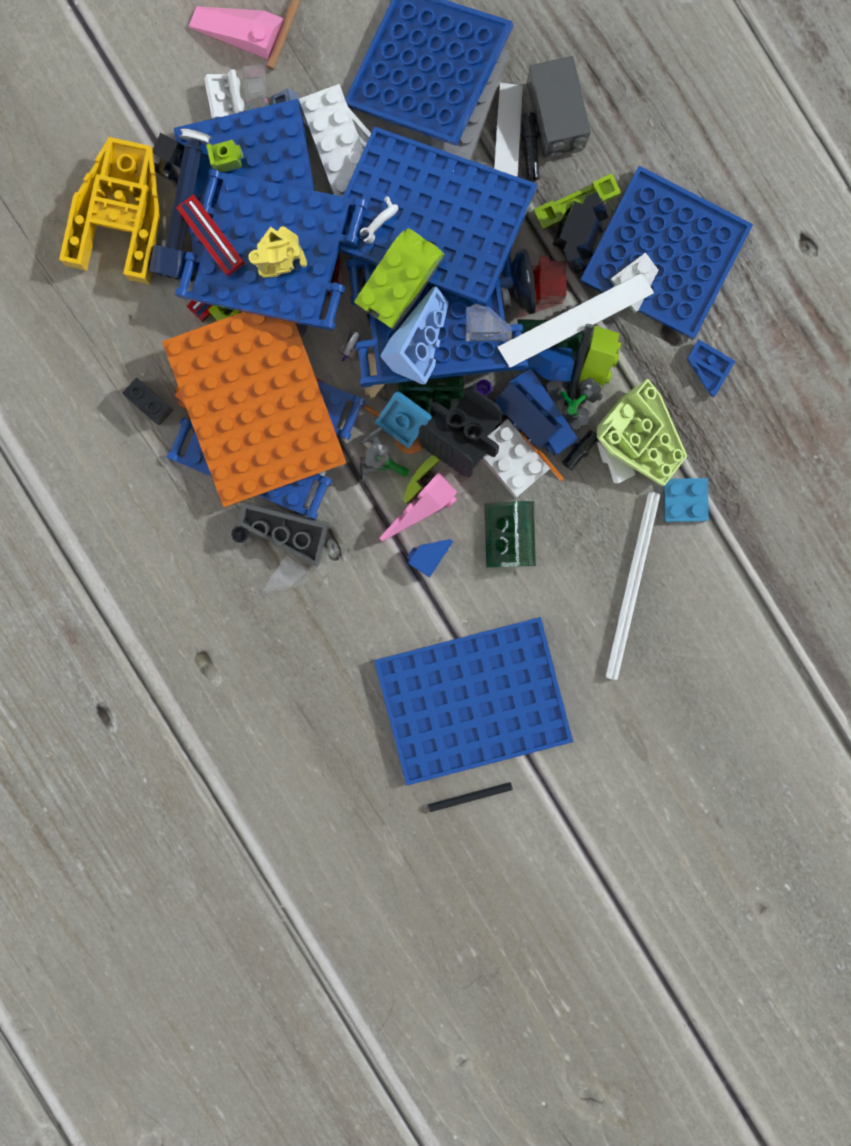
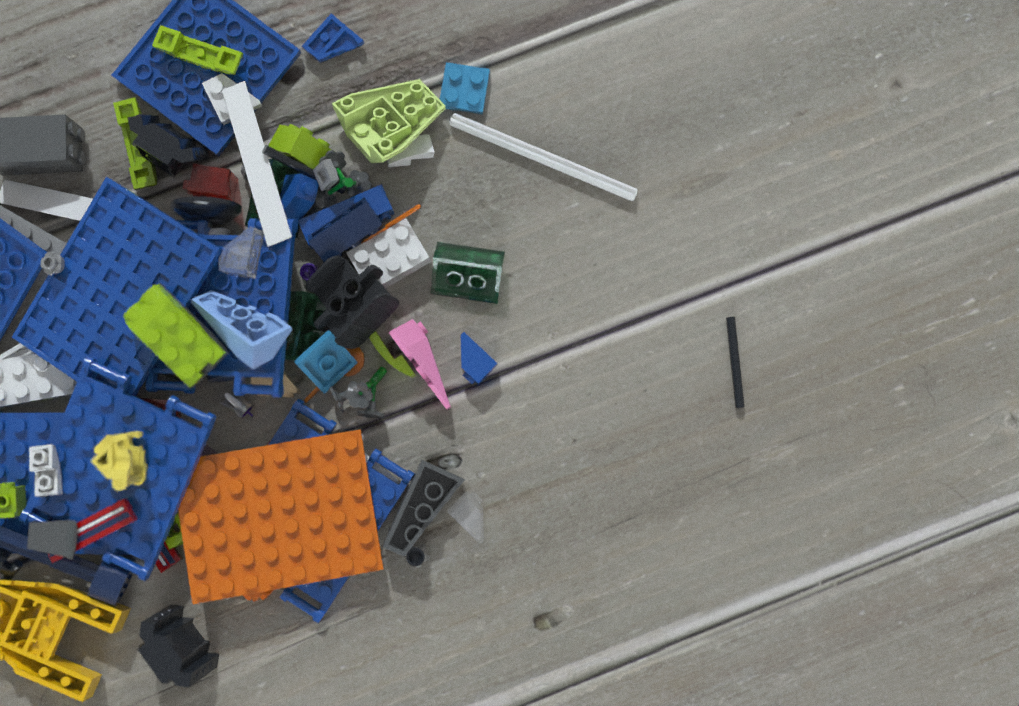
camera: 80 degrees left, 5 degrees down
black brick [122,377,173,426] -> none
white piece [360,196,399,244] -> none
blue plate [374,617,573,786] -> none
black pin [521,112,541,181] -> none
black pin [562,430,599,471] -> none
none -> dark grey piece [27,520,77,559]
none -> white slope [29,444,62,497]
none -> light grey plate [40,251,65,275]
none -> black slope [137,604,219,688]
none -> lime slope [152,25,243,75]
none -> light grey plate [313,159,339,191]

